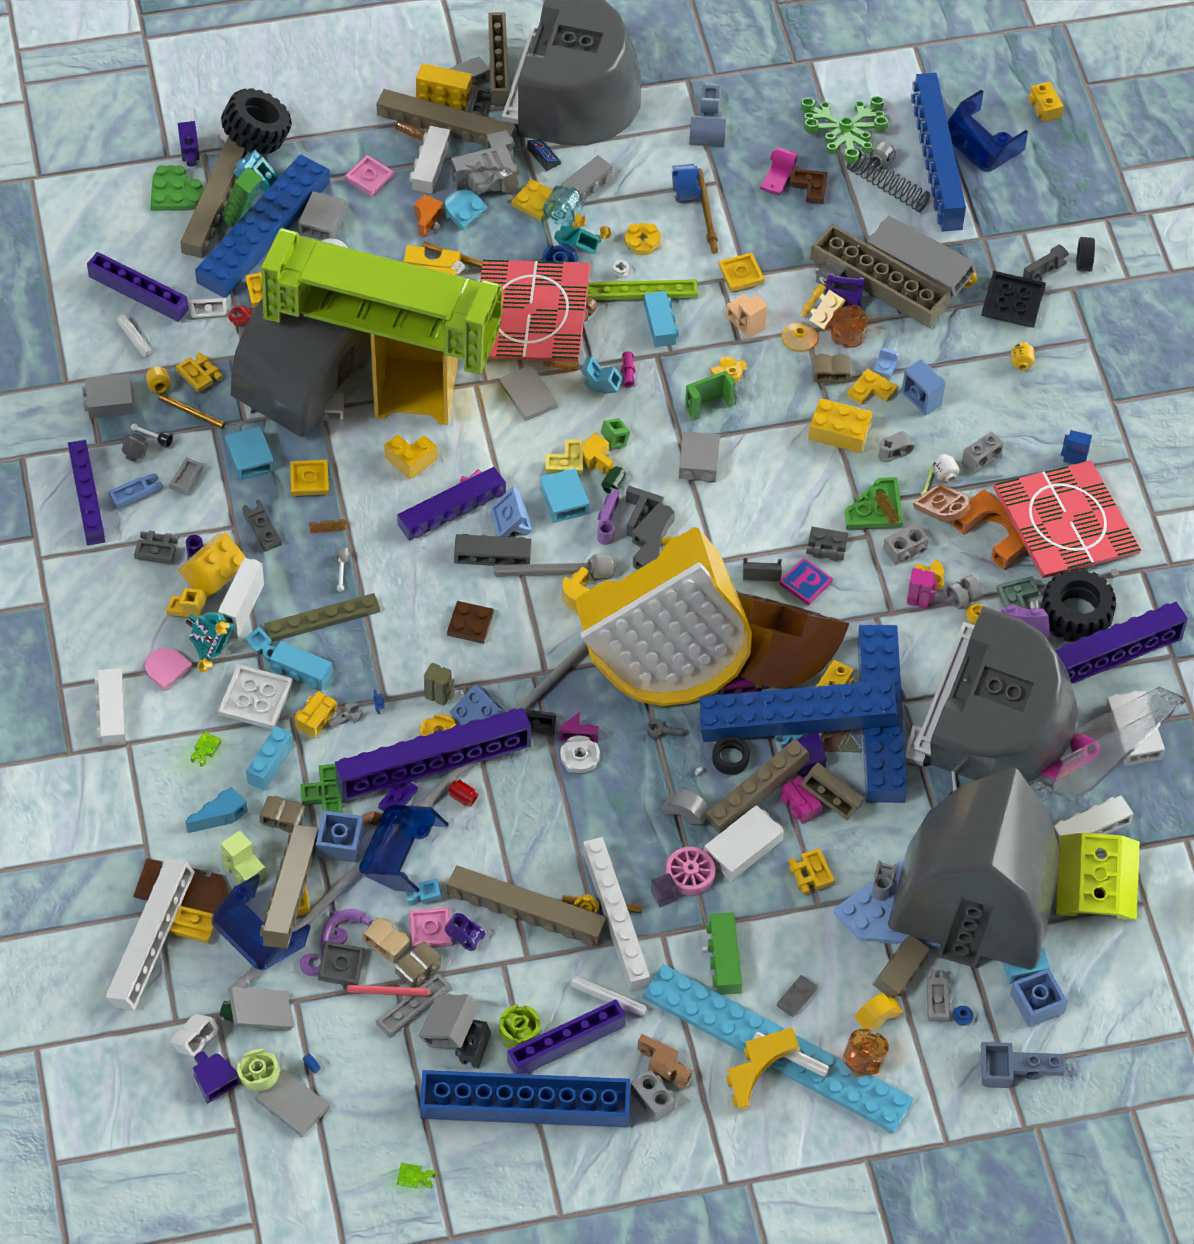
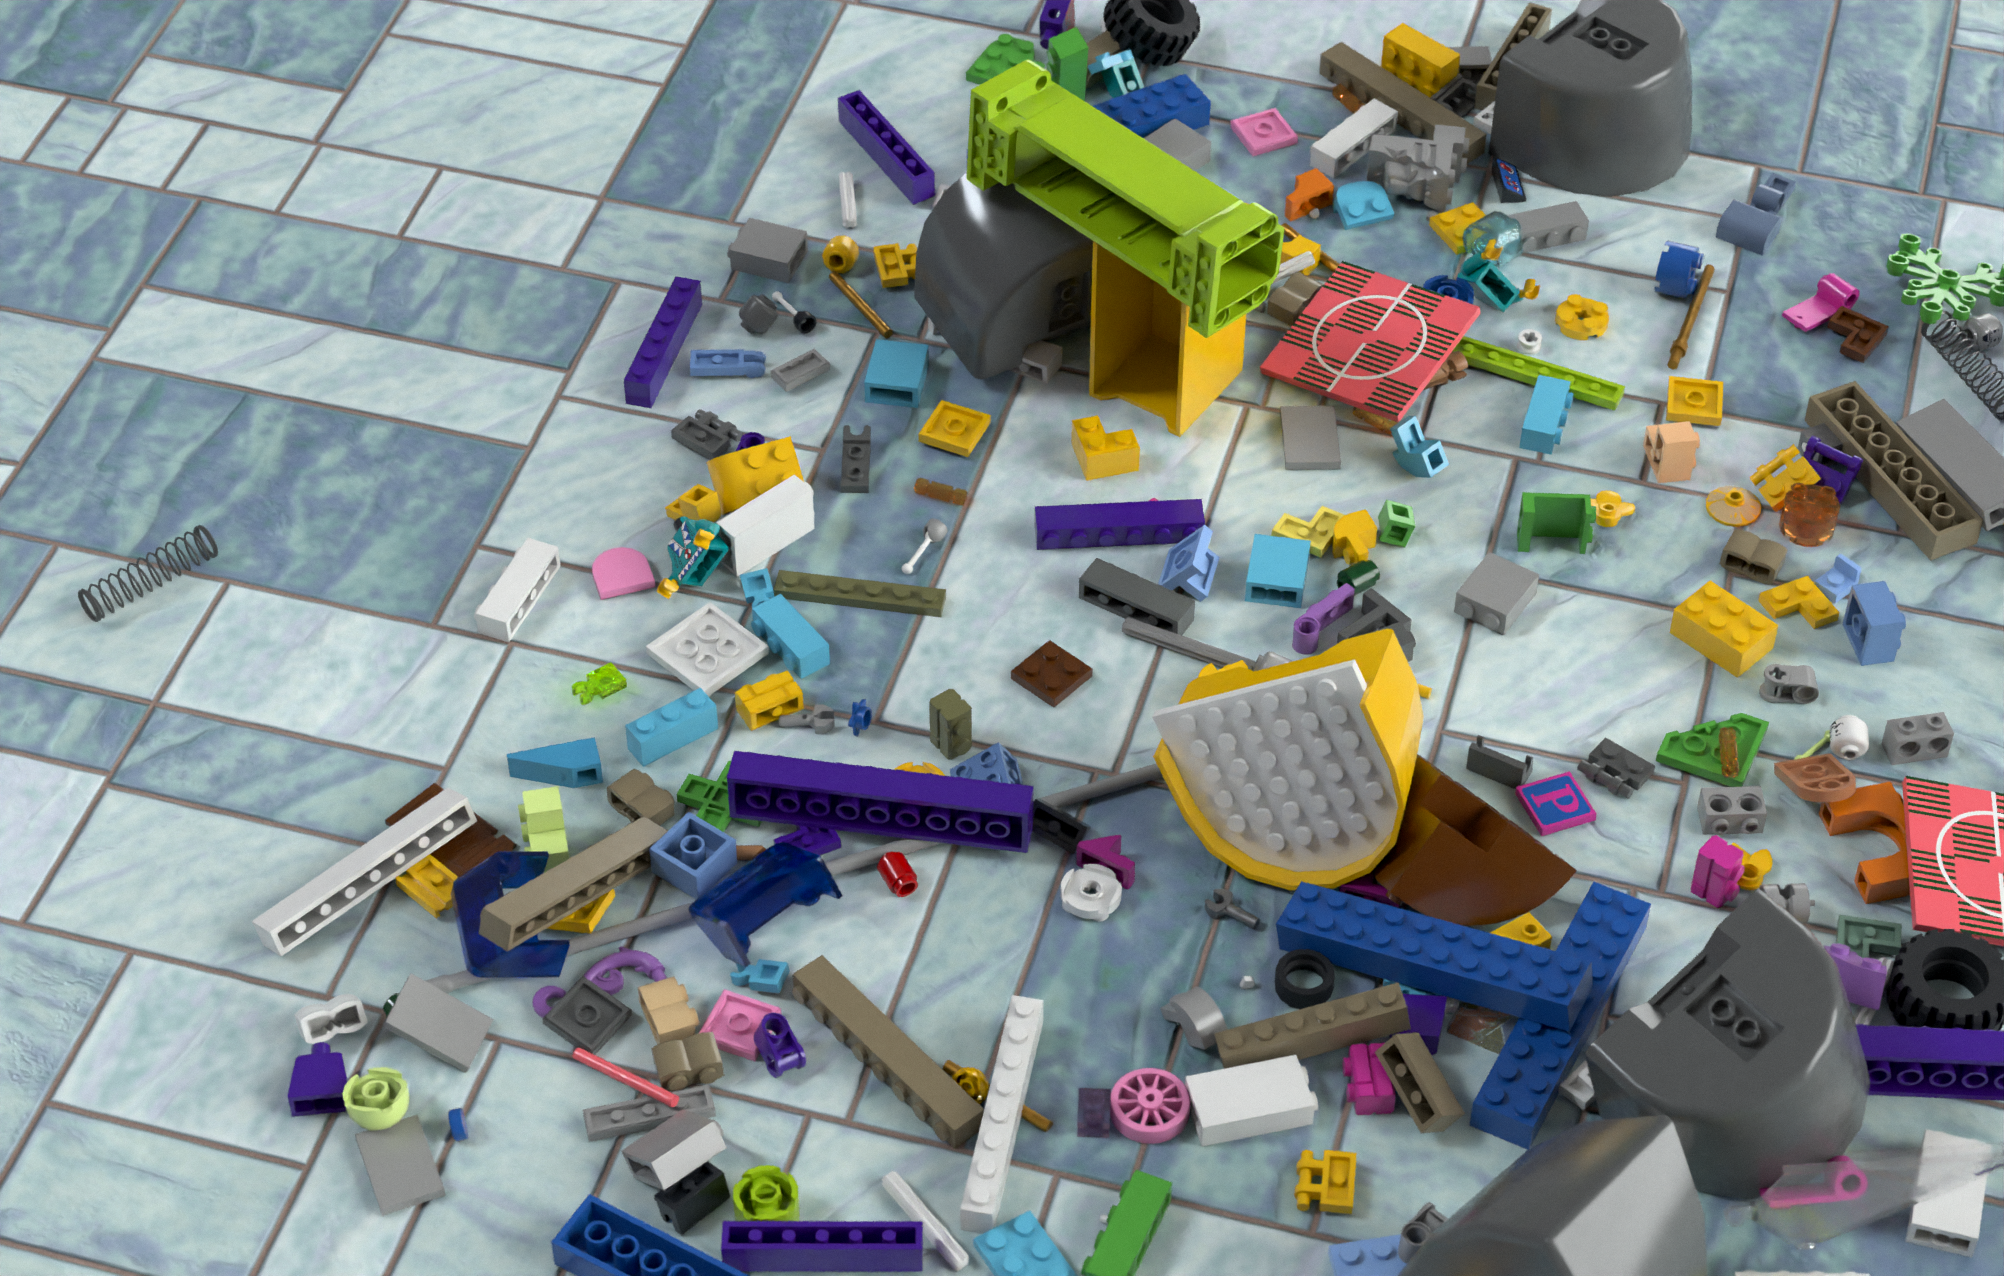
camera: 30 degrees right, 10 degrees down
dark pink pin [621,351,635,388] -> none

